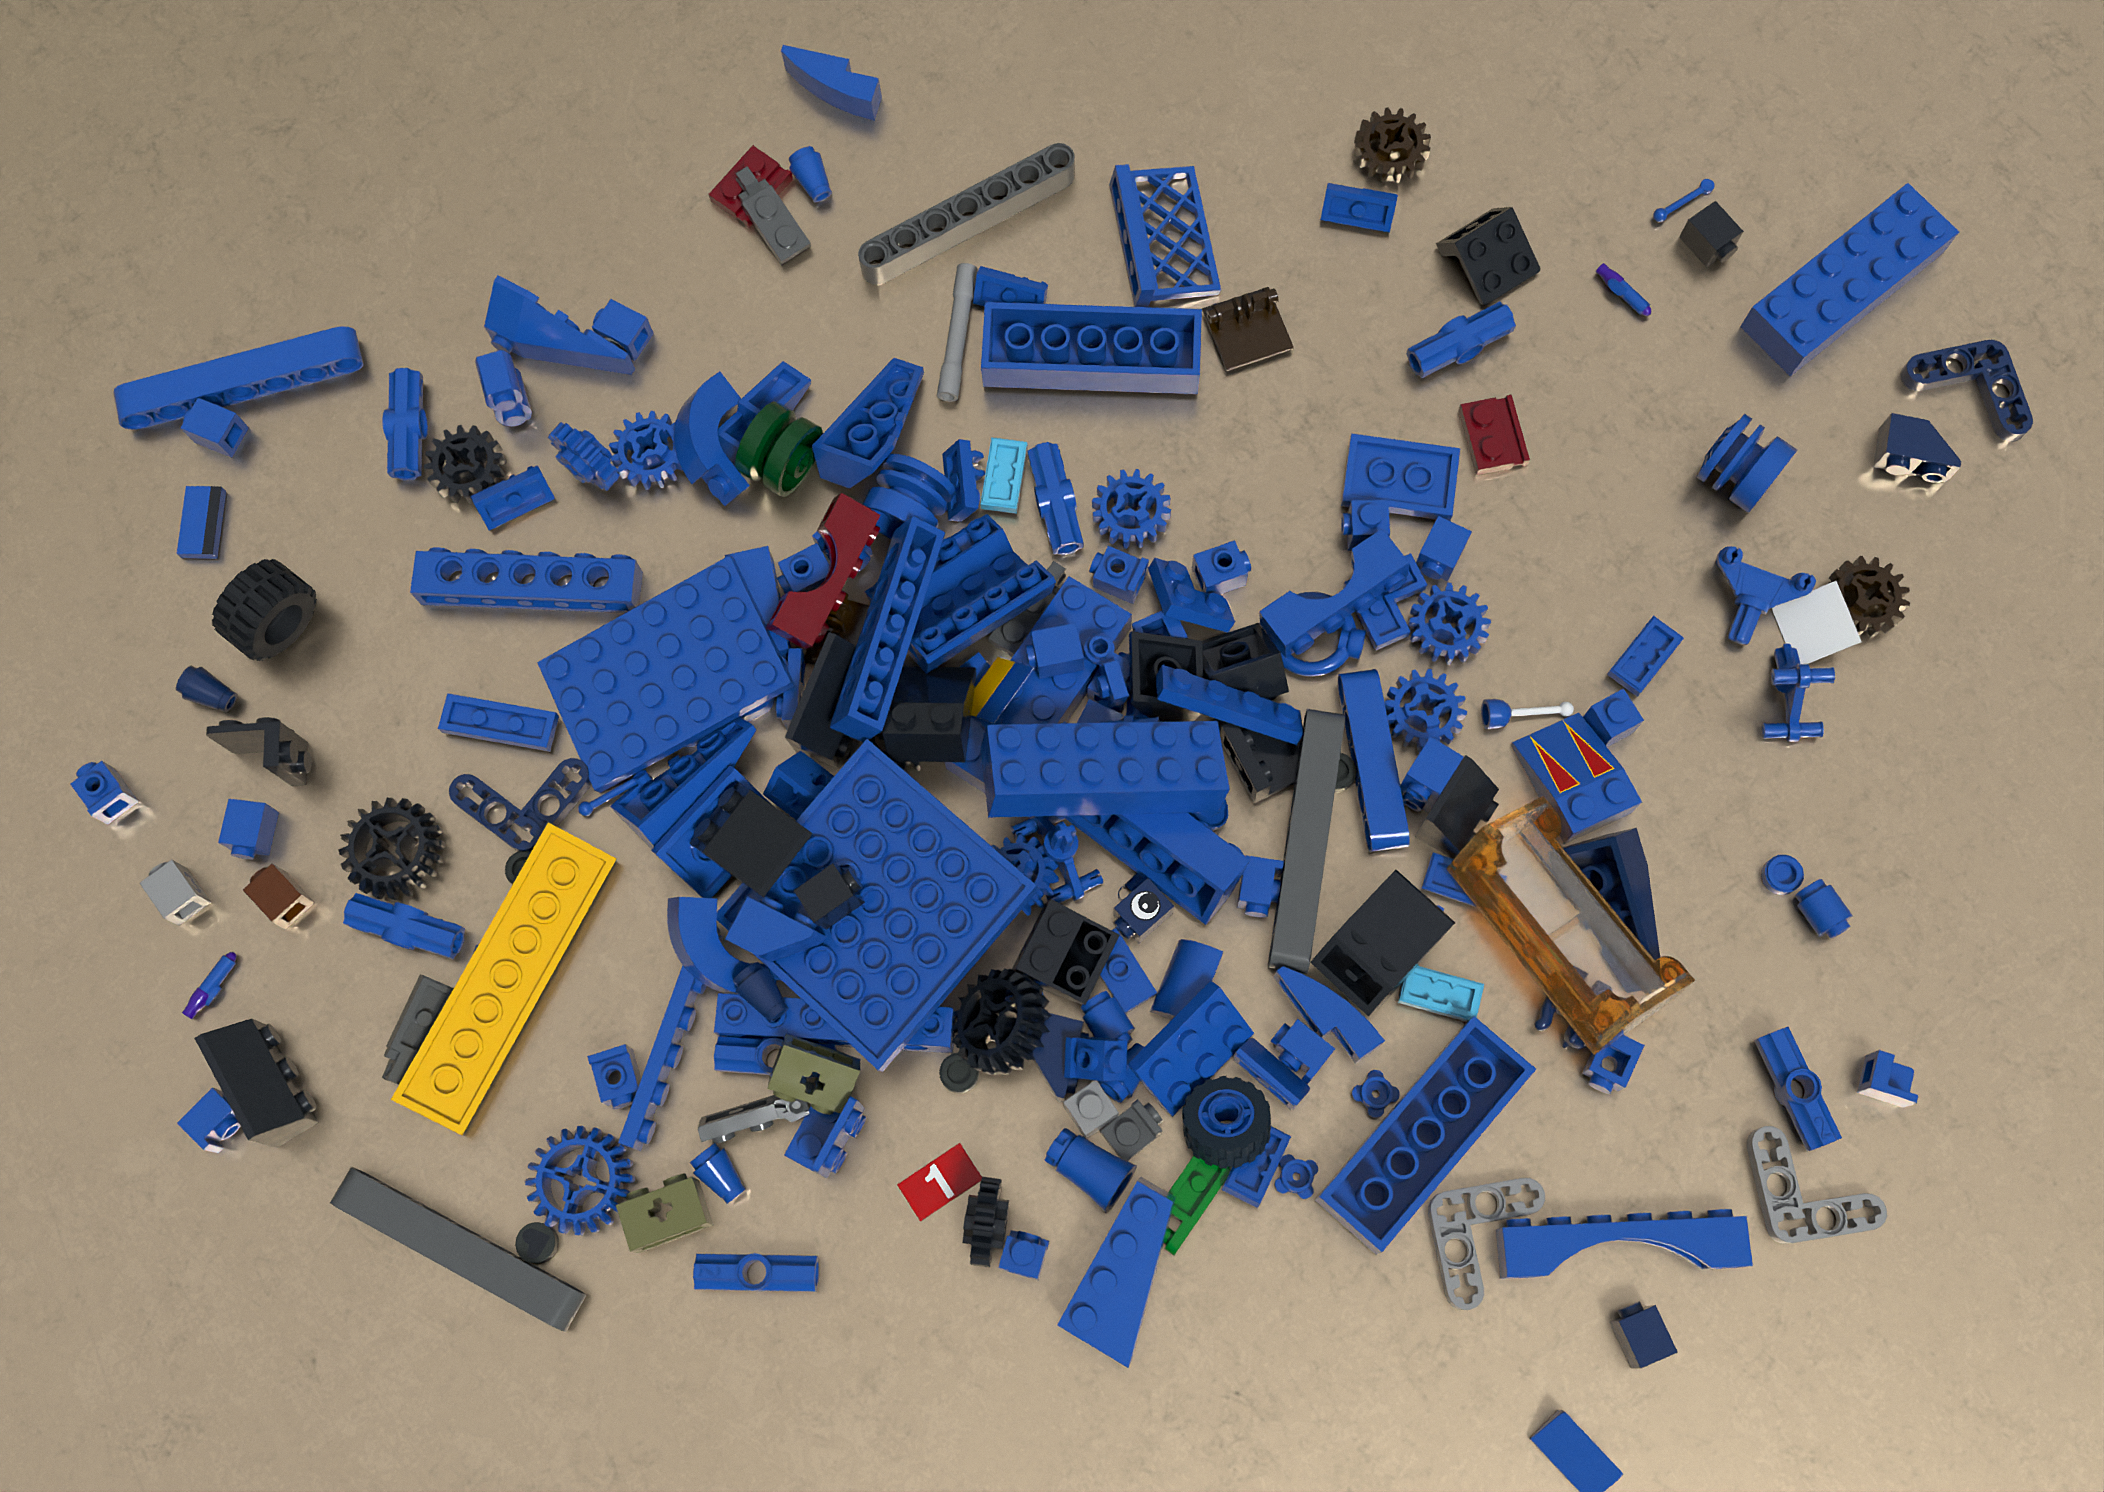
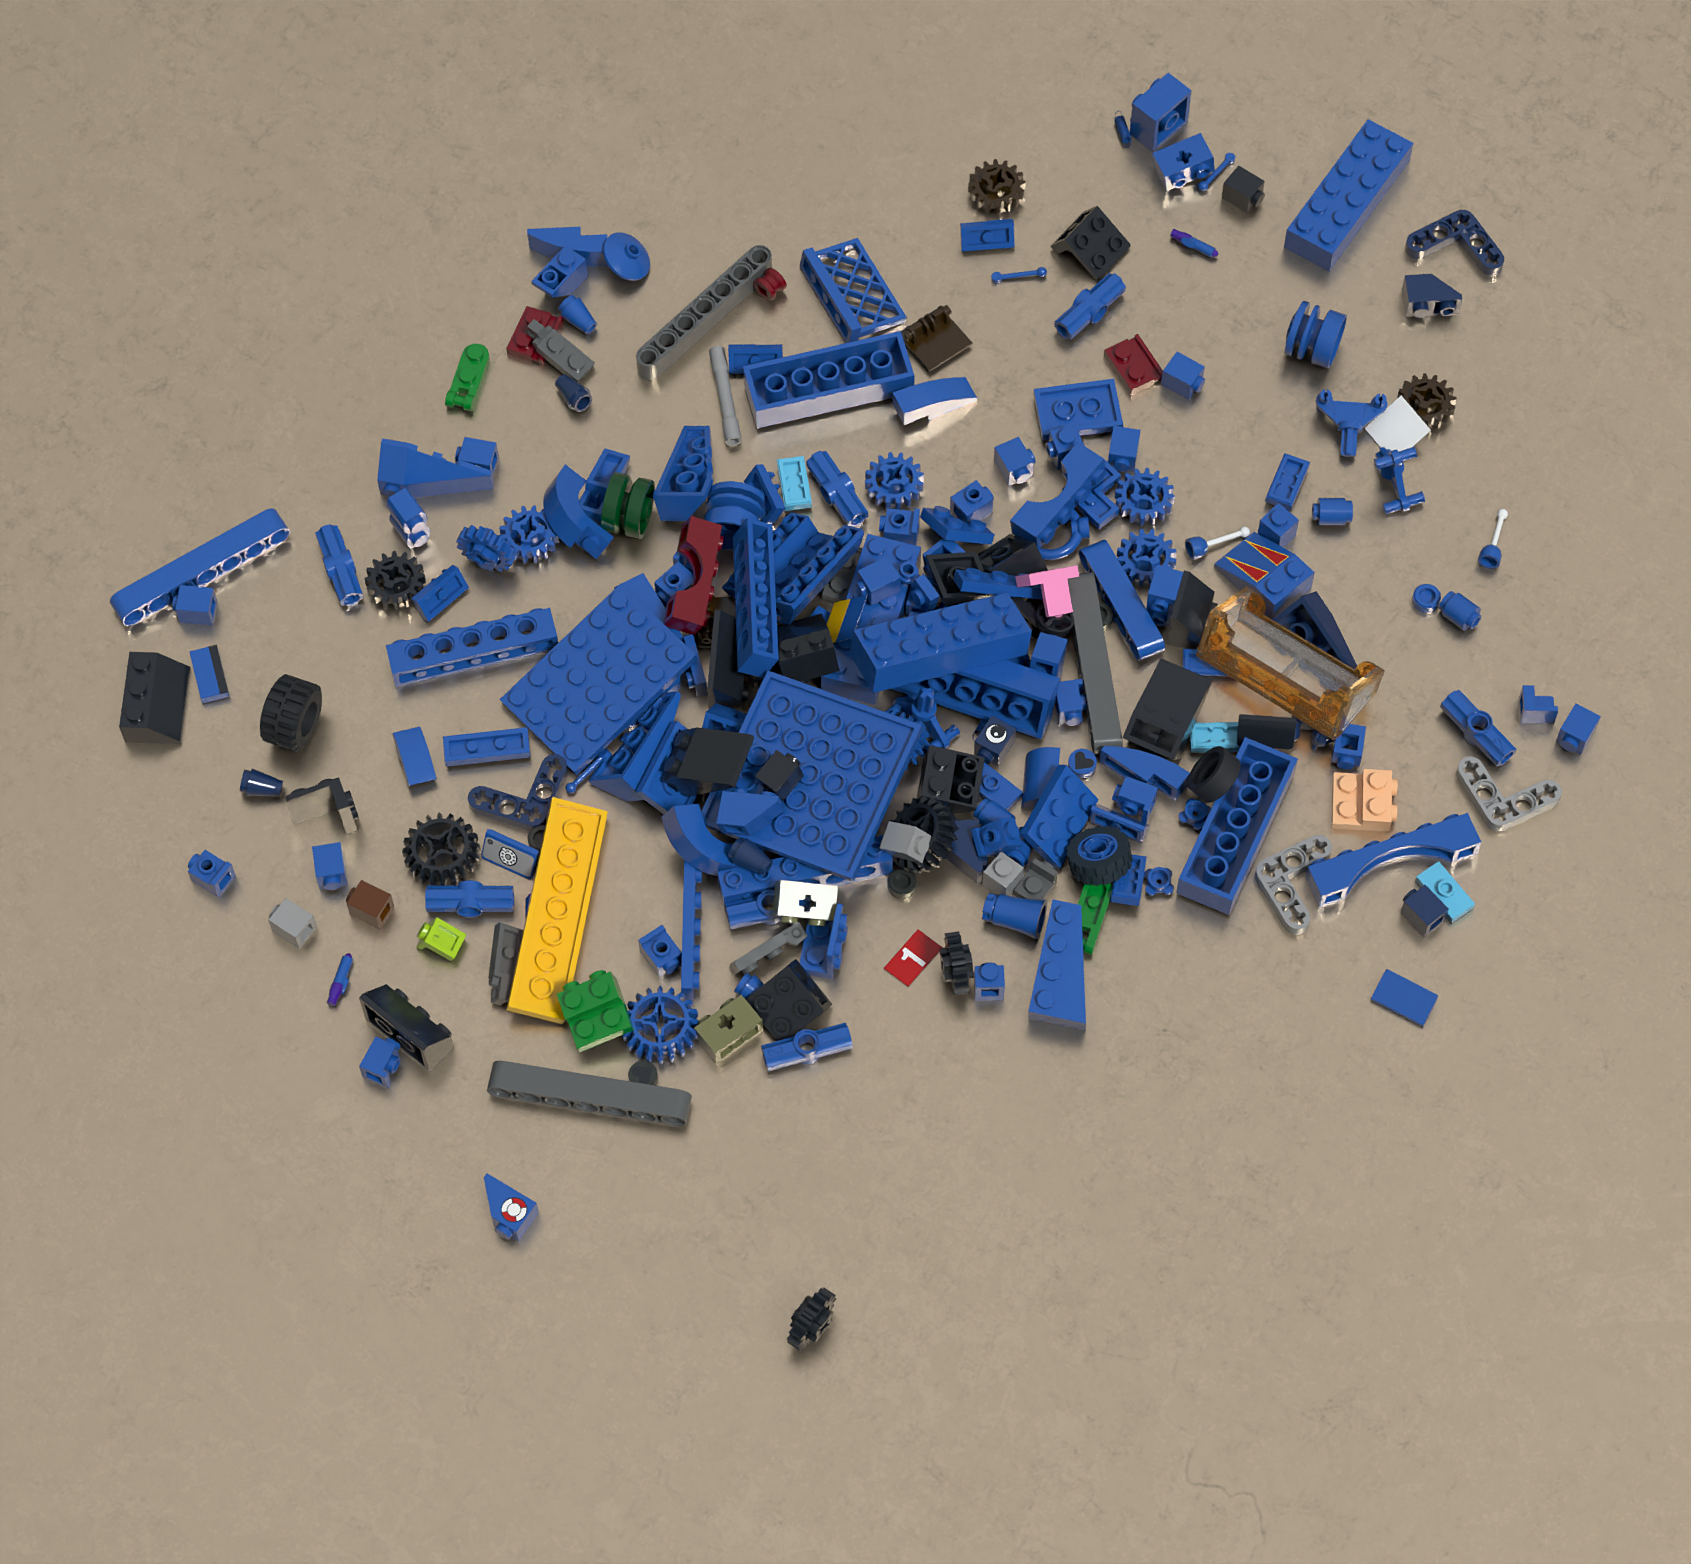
camera: 20 degrees left, 10 degrees down
none -> black slope [119,652,191,744]
none -> blue slope [392,727,437,787]
none -> lime bracket [416,917,467,961]
none -> green plate [445,343,490,412]
none -> slope [481,829,539,880]
none -> blue slope [484,1173,539,1242]
none -> blue slope [531,246,588,298]
none -> dark blue cone [555,374,592,412]
none -> green plate [557,970,634,1052]
none -> blue dish [603,232,650,281]
none -> black bracket [746,959,832,1041]
none -> dark red wheel [753,268,787,302]
none -> light grey brick [880,821,931,863]
none -> blue slope [892,377,977,425]
none -> blue hinge [991,267,1047,284]
none -> blue brick [994,437,1036,486]
none -> bright pink piece [1015,566,1079,635]
none -> blue slope [1030,632,1068,680]
none -> blue tile [1068,749,1097,778]
none -> blue piece [1114,111,1132,148]
none -> blue brick [1130,72,1192,152]
none -> blue brick [1152,133,1215,191]
none -> blue brick [1161,352,1206,400]
none -> black tyre [1187,746,1241,803]
none -> black slope [1236,714,1296,750]
none -> blue brick [1312,498,1353,525]
none -> light nougat plate [1332,769,1398,832]
none -> medium azure plate [1415,861,1475,923]
none -> blue hinge [1478,509,1508,569]
none -> blue brick [1556,703,1601,755]

